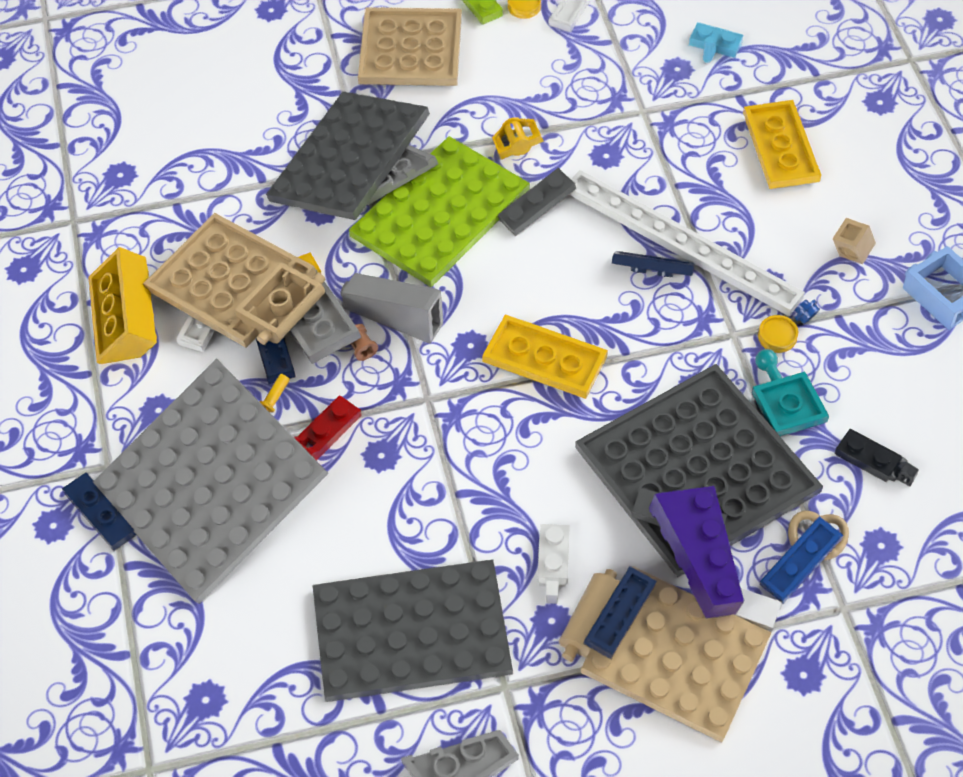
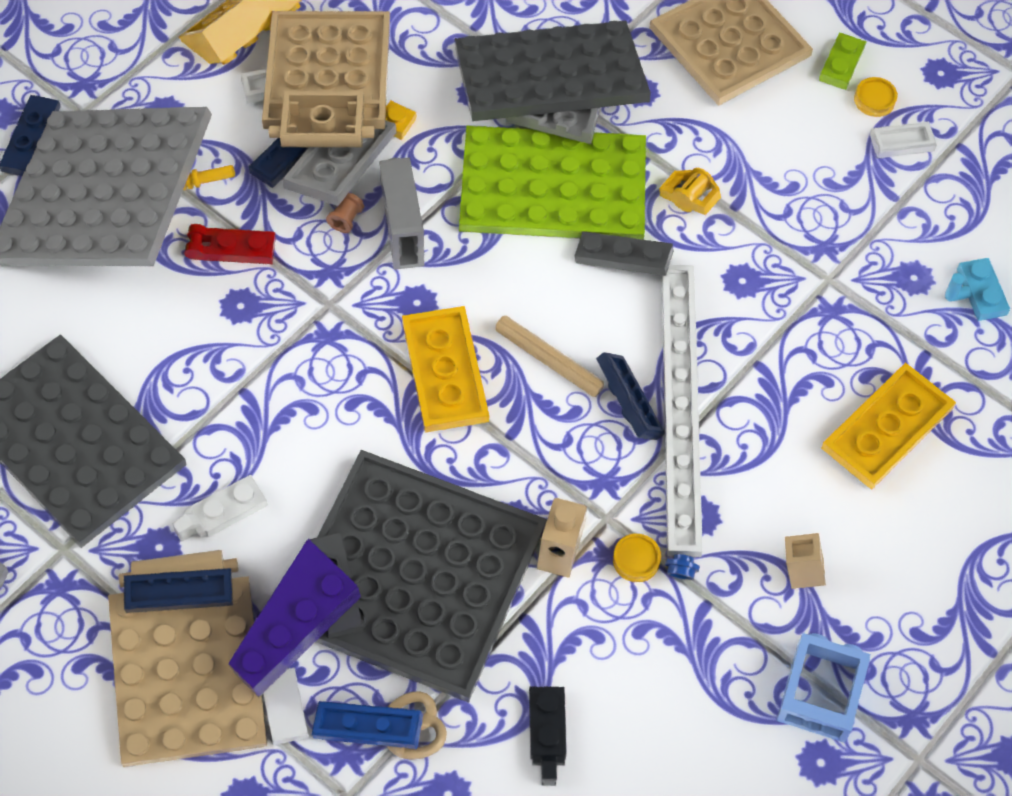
camera: 50 degrees right, 5 degrees up
teal plate [752,349,829,437] -> none
none -> tan axle [495,315,604,397]
none -> tan torso [537,498,587,578]

